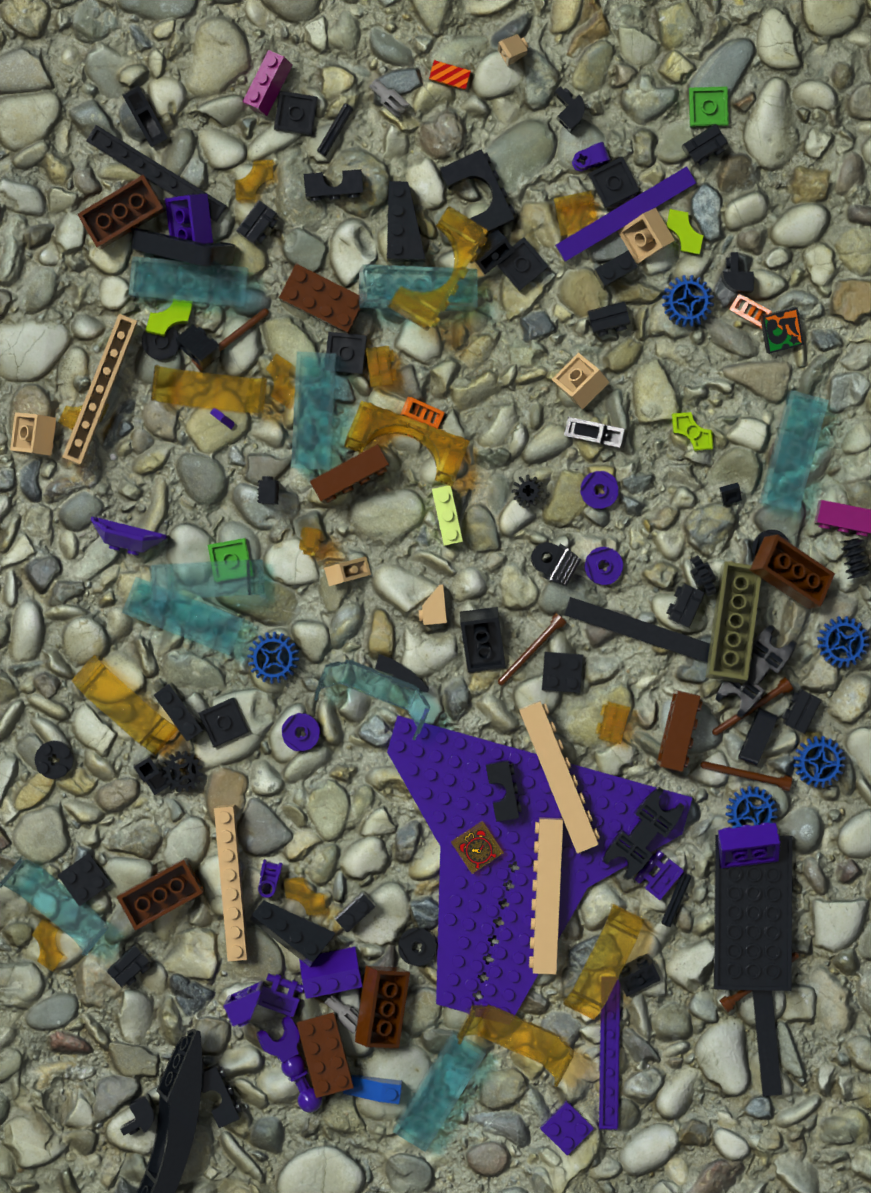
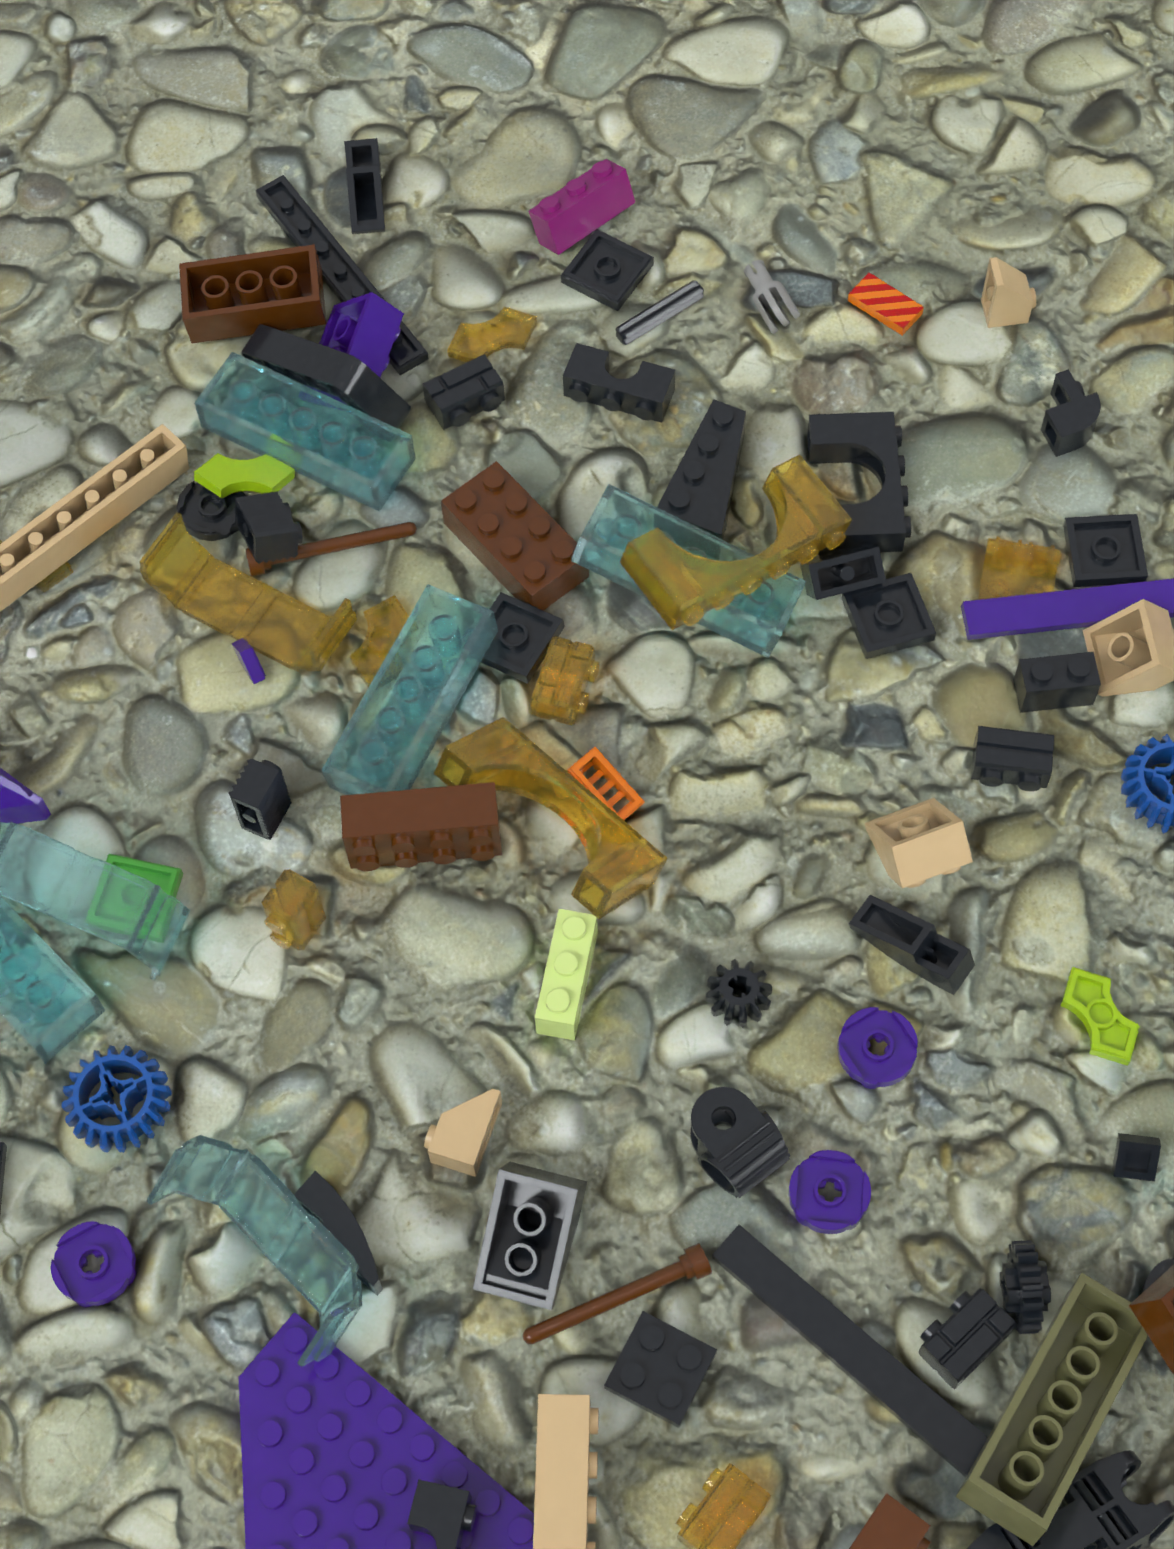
camera: 25 degrees right, 25 degrees down
tan slope [324,557,371,586] -> none
dark purple piece [572,142,610,172] -> none

